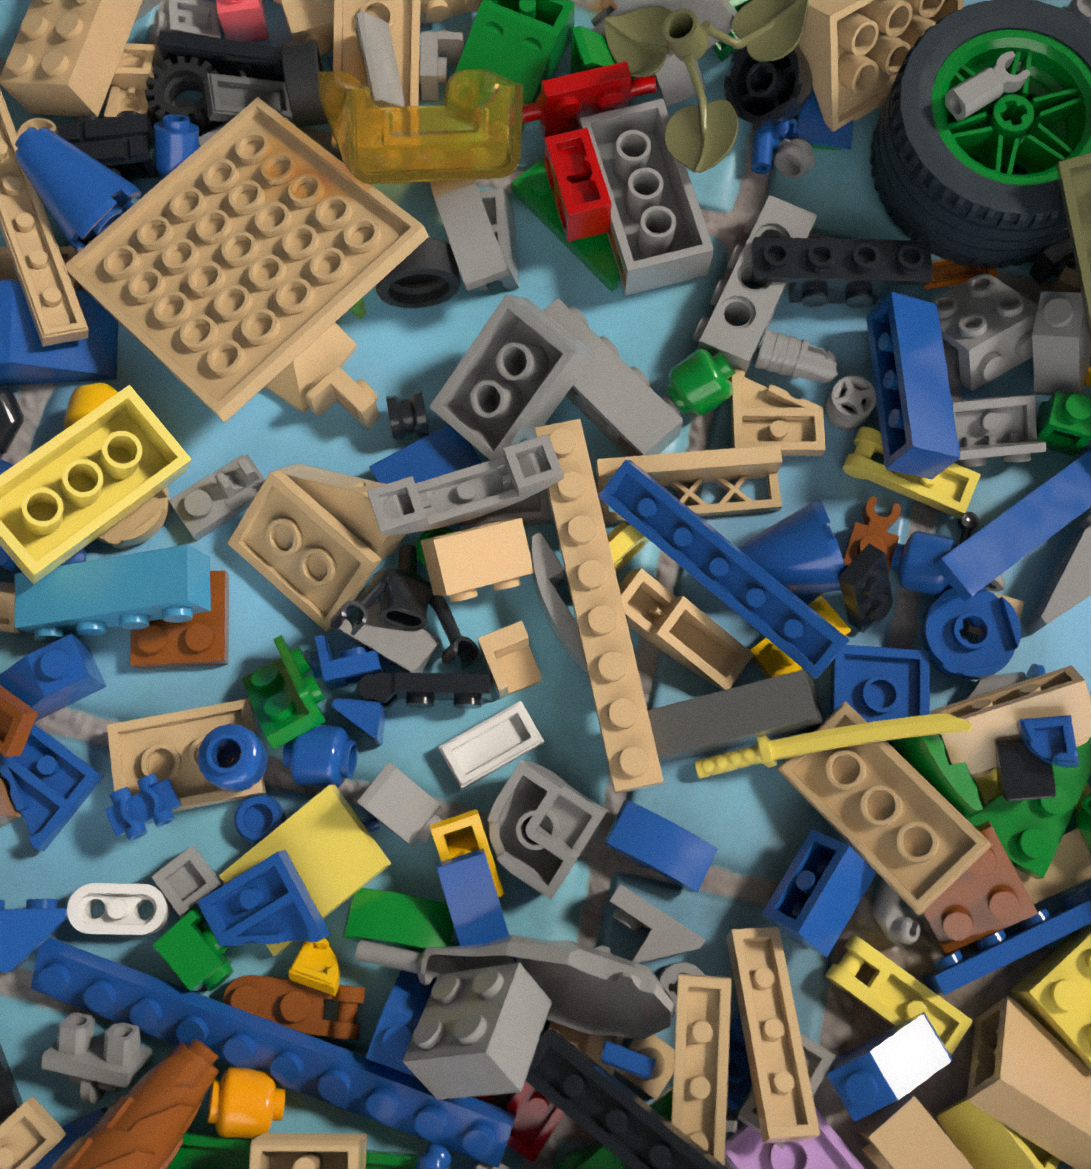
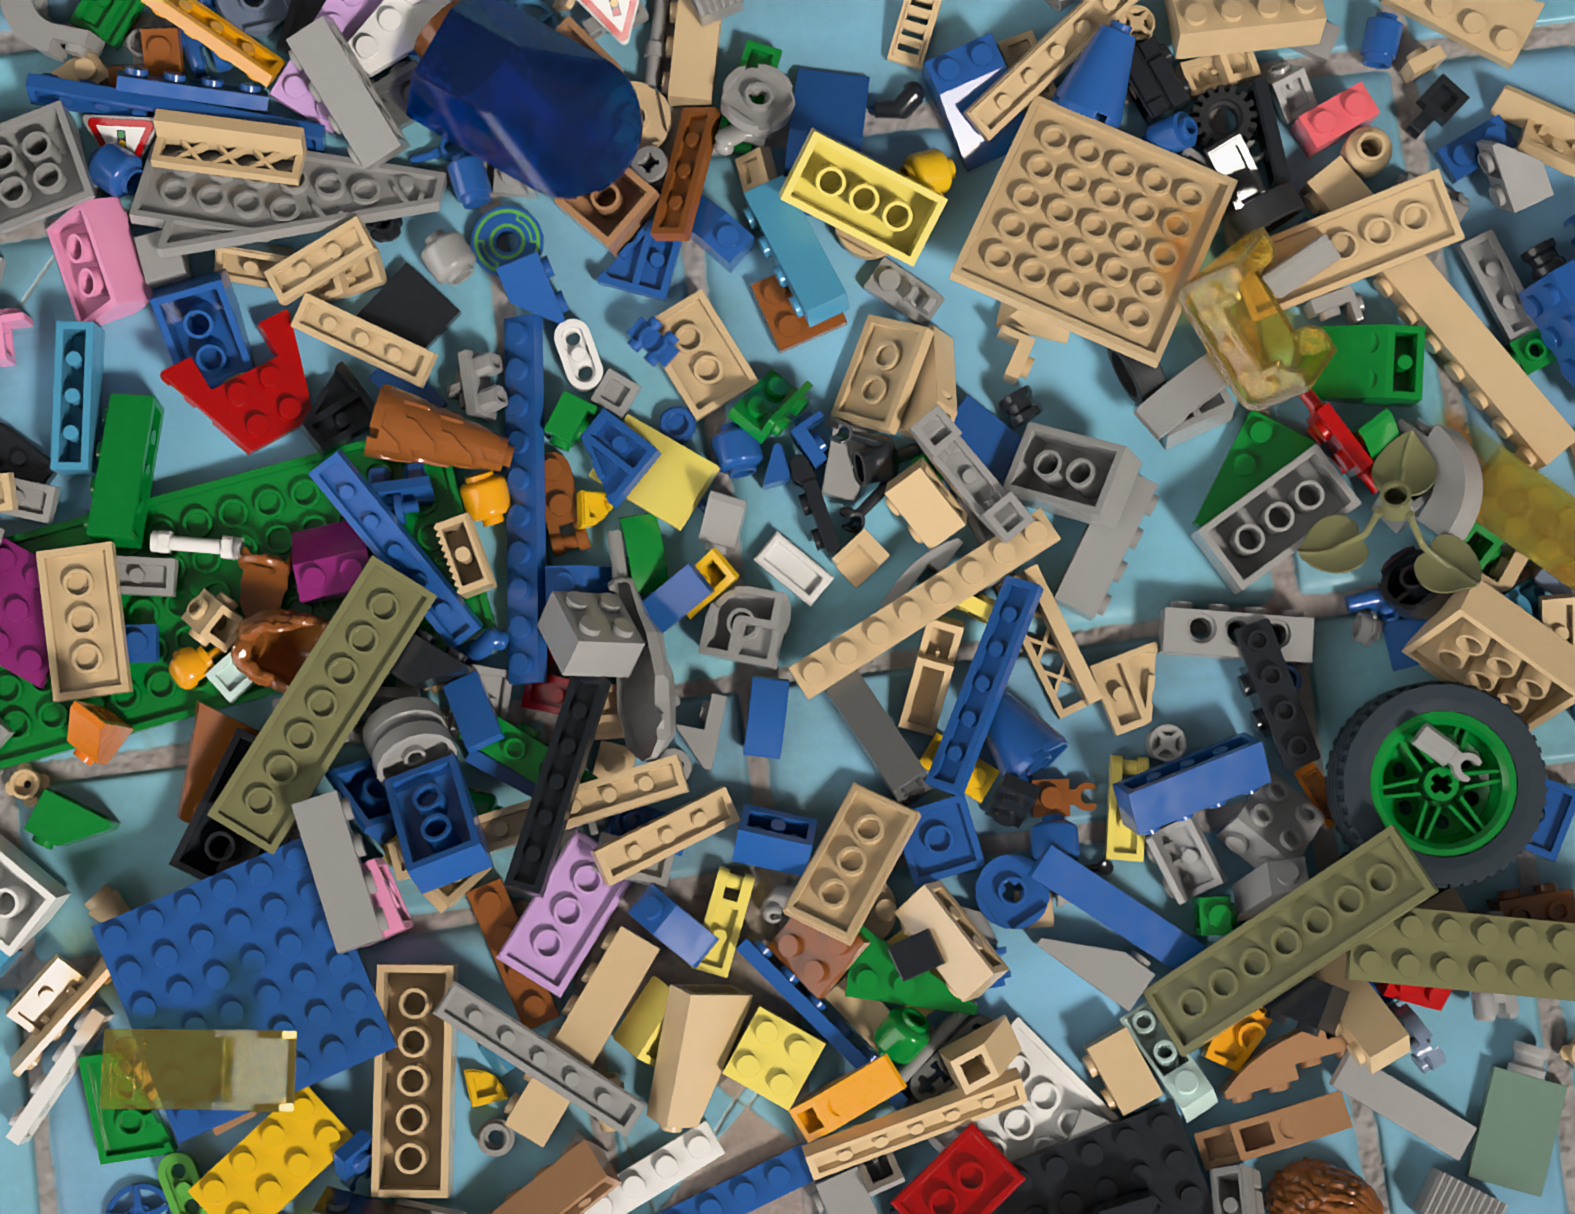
camera: 65 degrees right, 10 degrees up
blue head [197,724,268,792] -> none
red brick [544,127,612,242] -> none
blue tile [599,1039,656,1080] -> none
green head [666,348,735,416] -> none
light yellow sword [695,713,973,779] -> none
light grey hinge [755,329,838,384] -> none
green slope [892,734,983,818] -> none
blue tile [1016,715,1079,768] -> none

